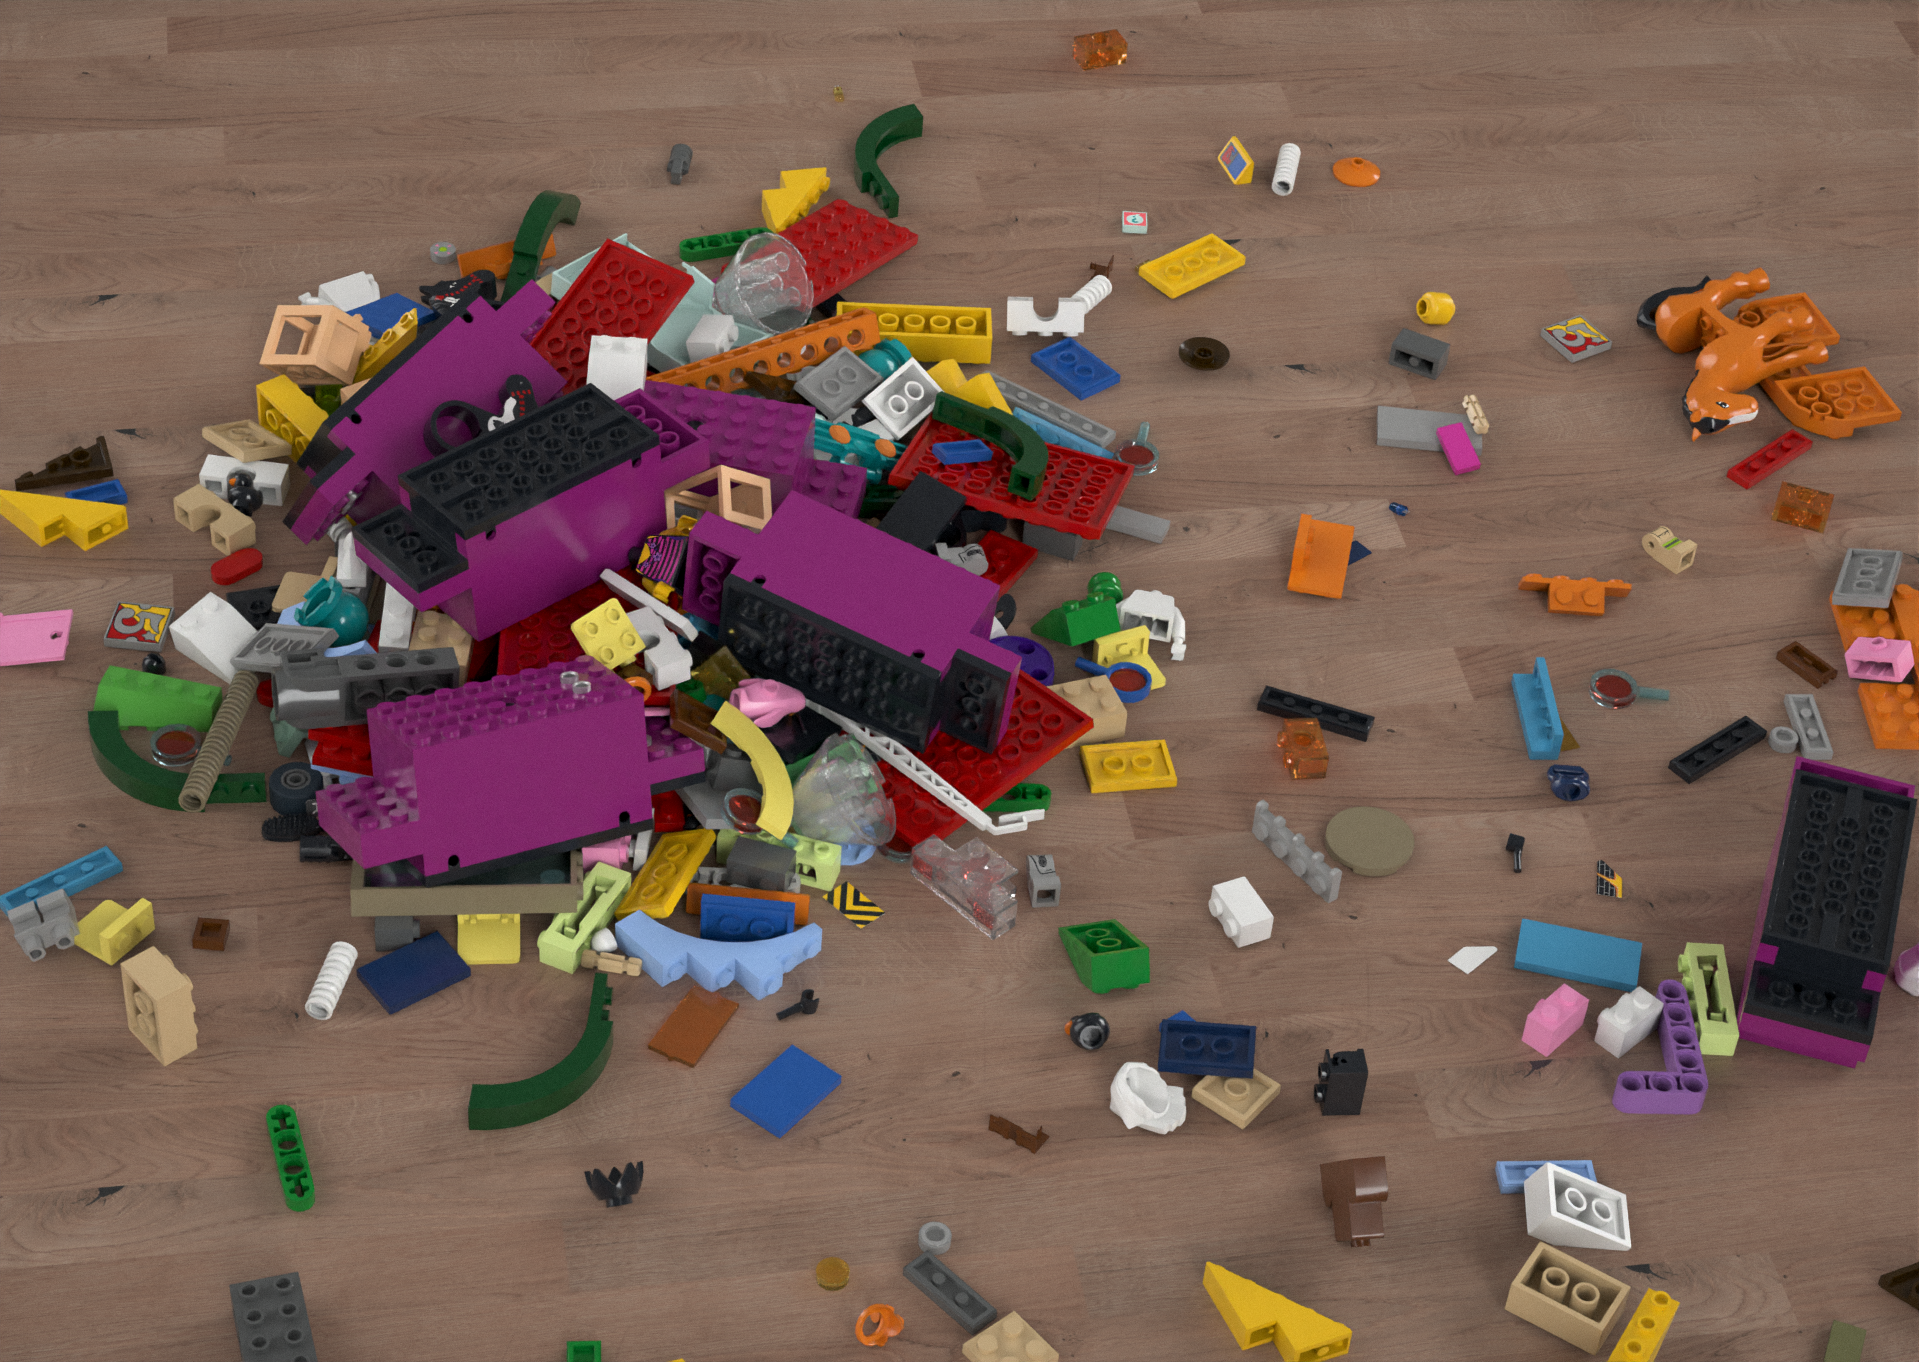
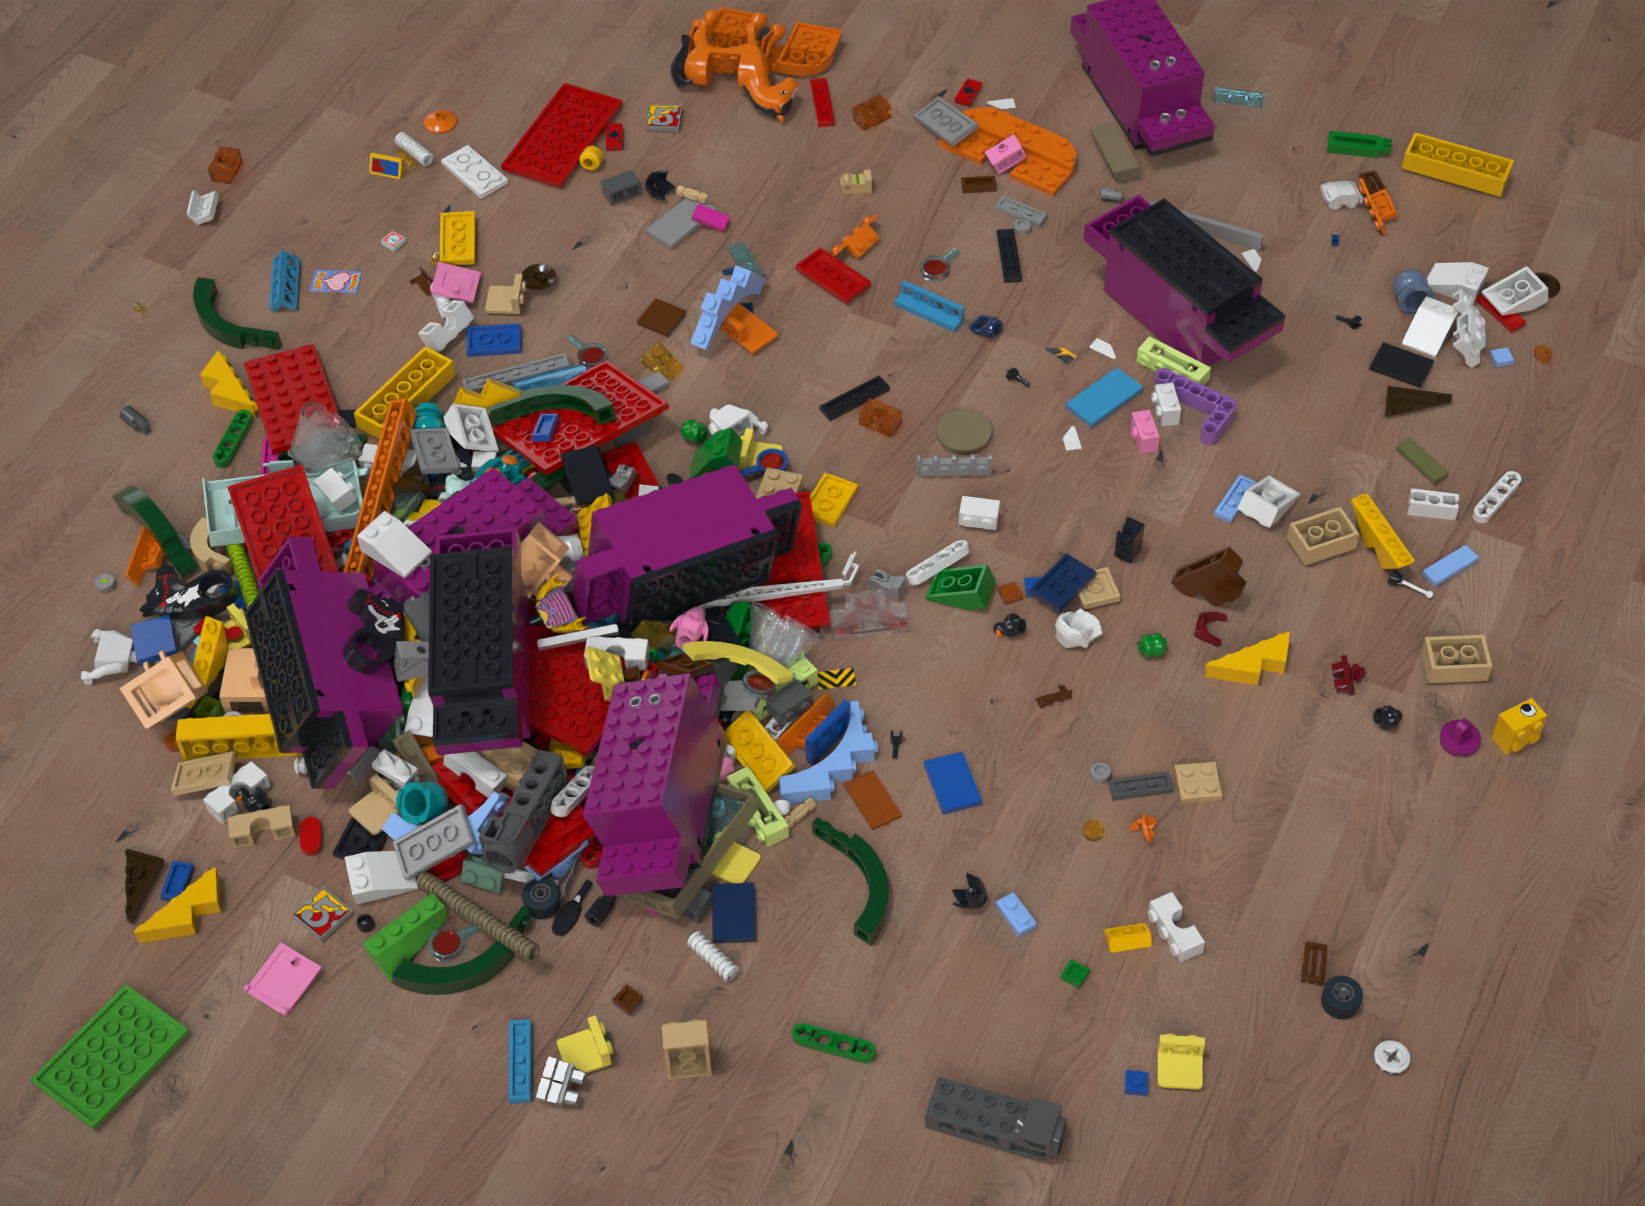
camera: 50 degrees left, 10 degrees up
none -> white bracket [187,190,219,225]
none -> dark azure fence [269,250,300,312]
none -> sticker [309,270,362,293]
none -> clear yellow tile [396,149,417,169]
none -> bright pink container [430,262,482,303]
none -> white piece [441,145,508,199]
none -> tan bracket [485,274,527,314]
none -> red plate [501,83,623,188]
none -> red tile [606,123,623,151]
none -> reddish brown tile [637,298,686,337]
none -> clear yellow arch [639,341,683,380]
none -> black piece [645,170,675,200]
none -> light blue arch [690,265,766,350]
none -> clear light blue tile [728,241,765,277]
none -> red plate [796,248,871,304]
none -> white beam [906,540,970,585]
none -> light blue plate [995,892,1037,937]
none -> clear orange tile [998,582,1023,605]
none -> white sticker [1089,338,1116,359]
none -> green piece [1137,633,1167,658]
none -> dark red helmet [1194,611,1227,646]

